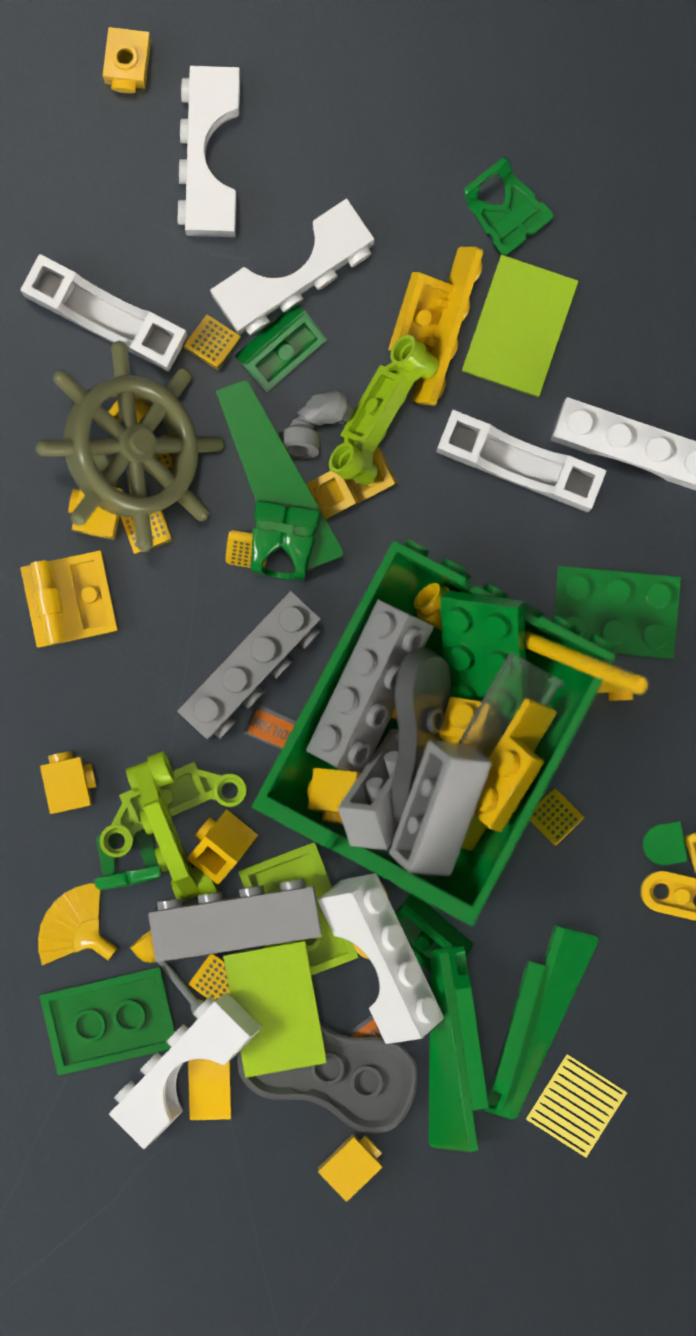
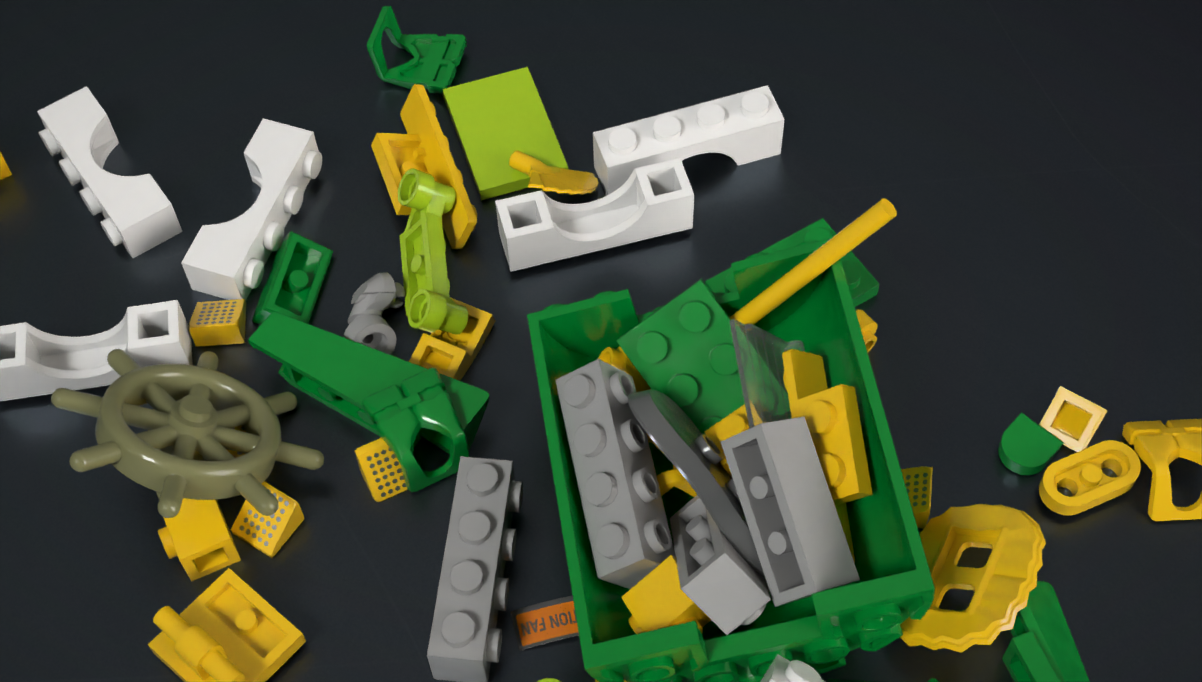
camera: 30 degrees left, 30 degrees down
none -> yellow hand [509,150,599,195]
none -> yellow piece [900,504,1046,653]

